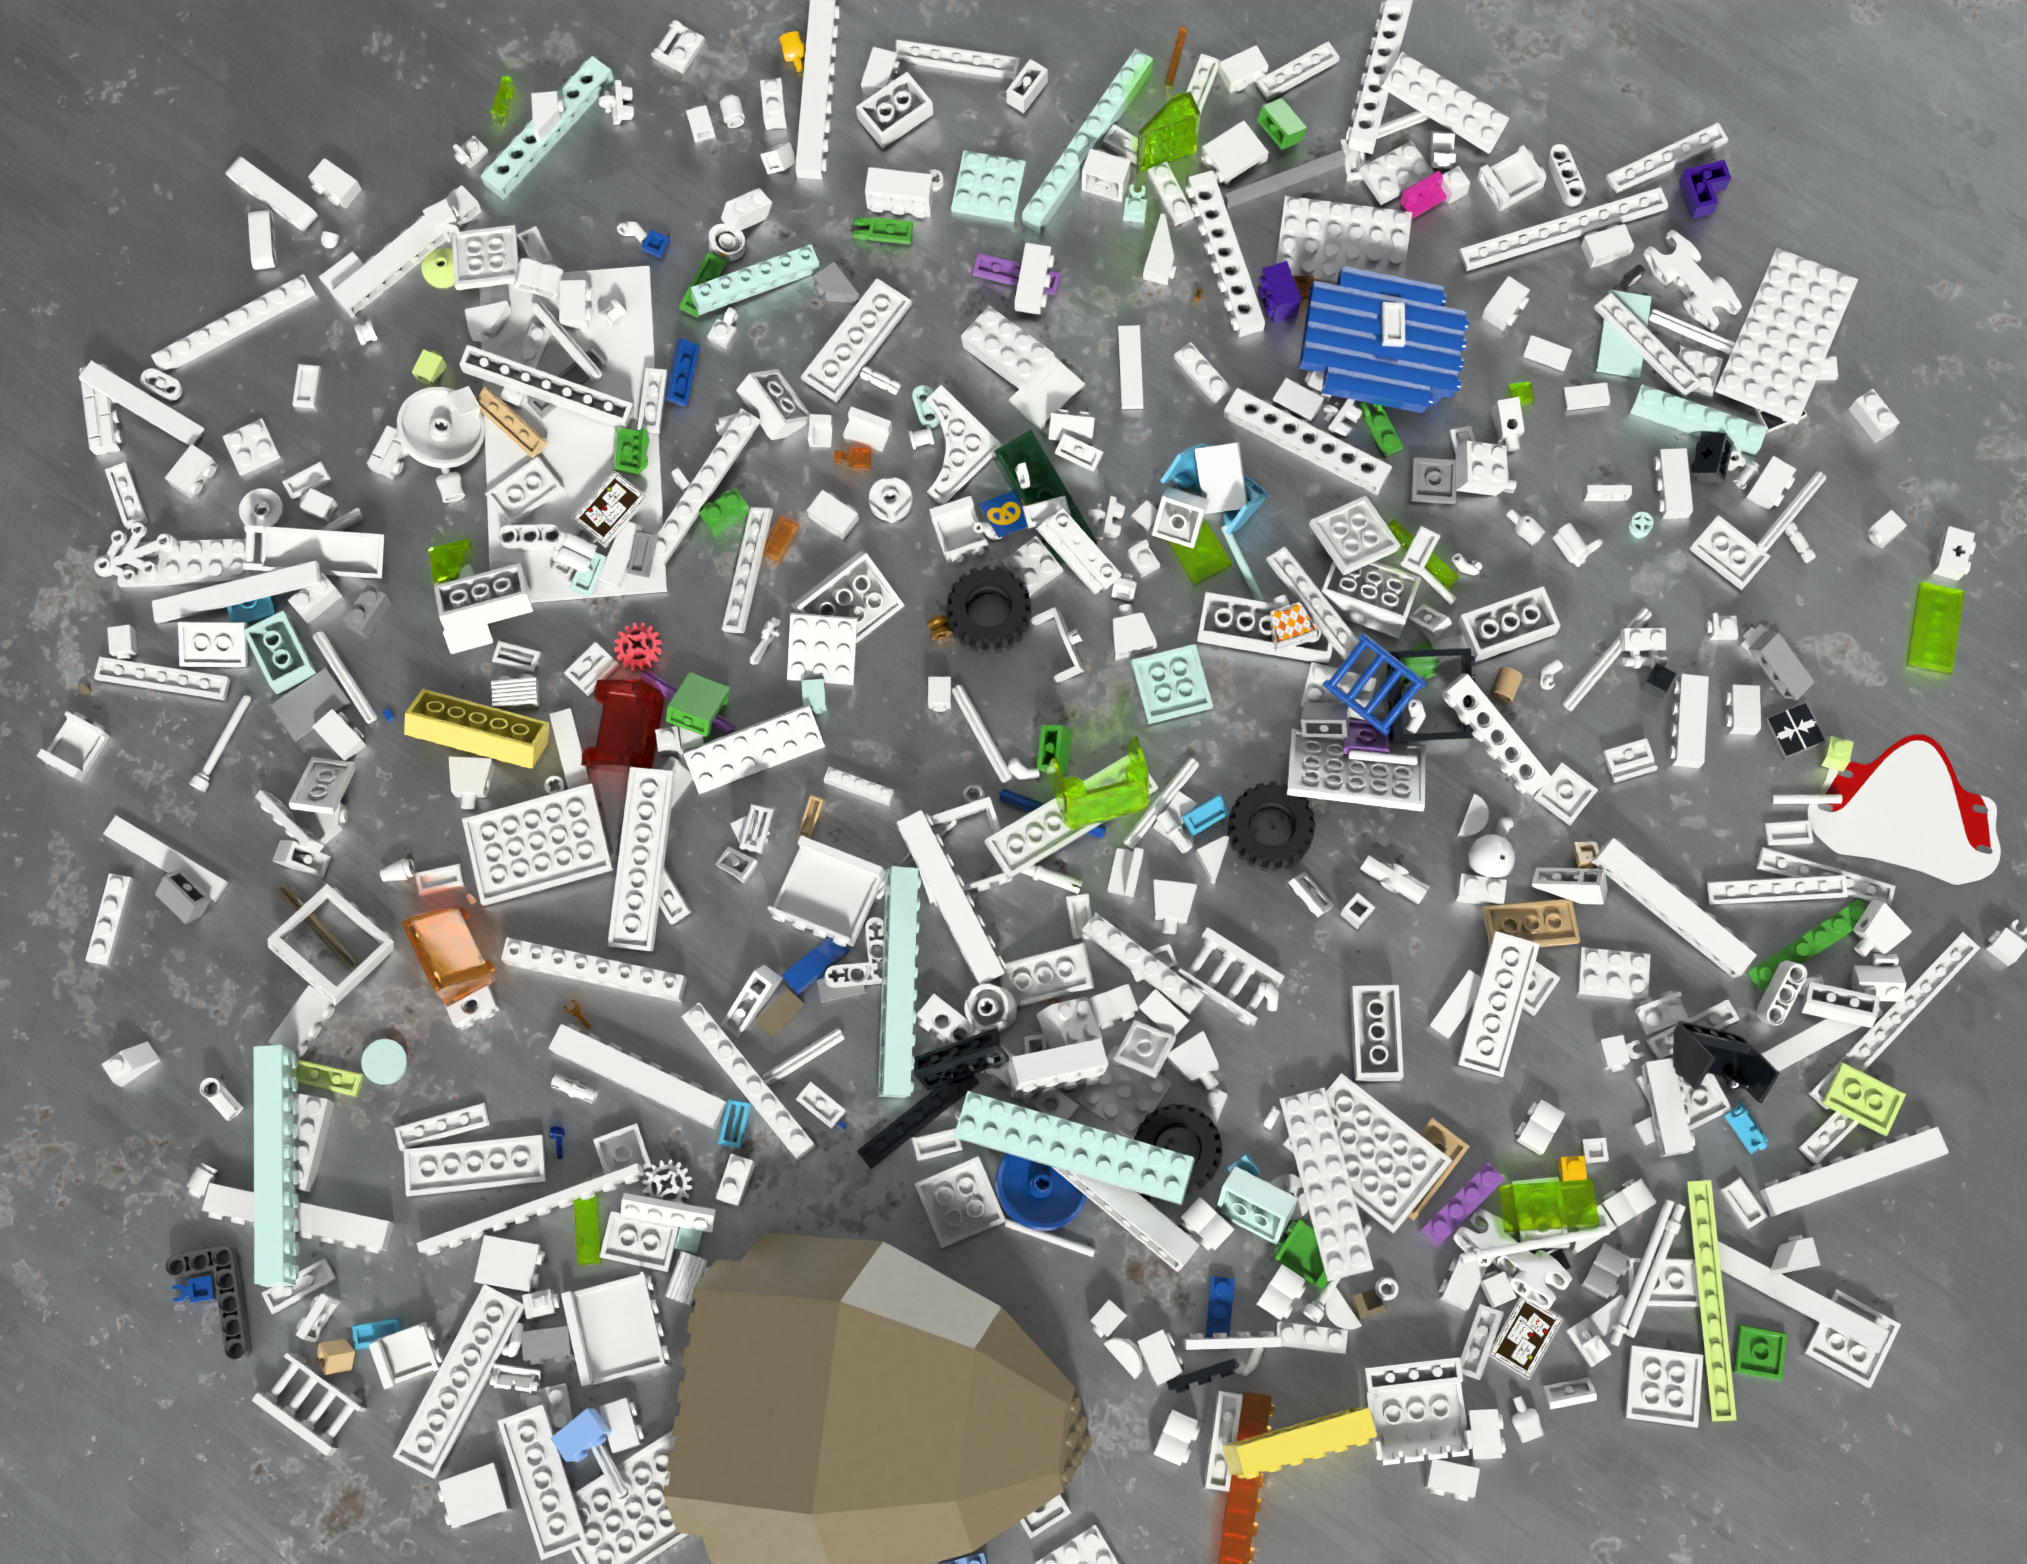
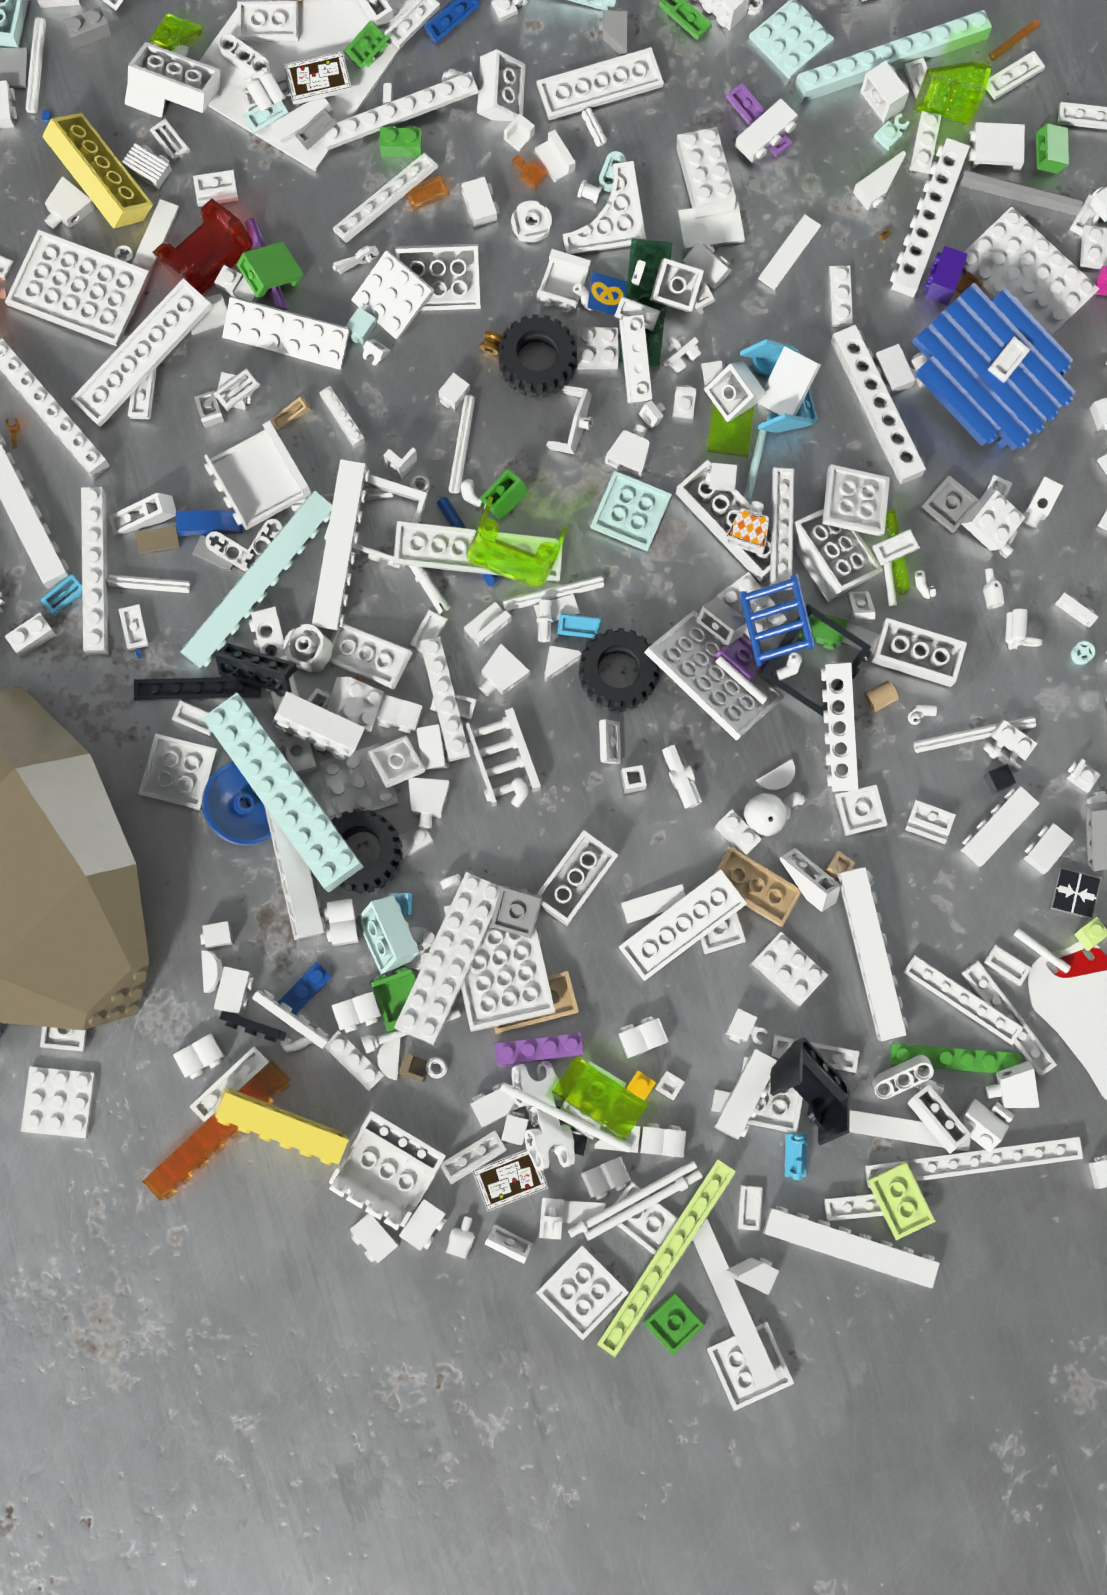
camera: 30 degrees right, 5 degrees up
coral gear [614,623,663,671] -> none
white bar [1005,1218,1096,1257] -> none
white brick [1218,45,1268,93] -> none
white hips [1323,399,1363,439] -> none
bright green hinge [1358,401,1403,457] -> none
clear neon green plate [1508,382,1535,406] -> none
white bracket [1634,990,1689,1036] -> none
none -> white tile [363,339,390,365]
none -> white panel [384,447,418,481]
none -> light grey tile [490,885,543,939]
none -> white brick [650,258,704,312]
none -> white brick [705,463,737,491]

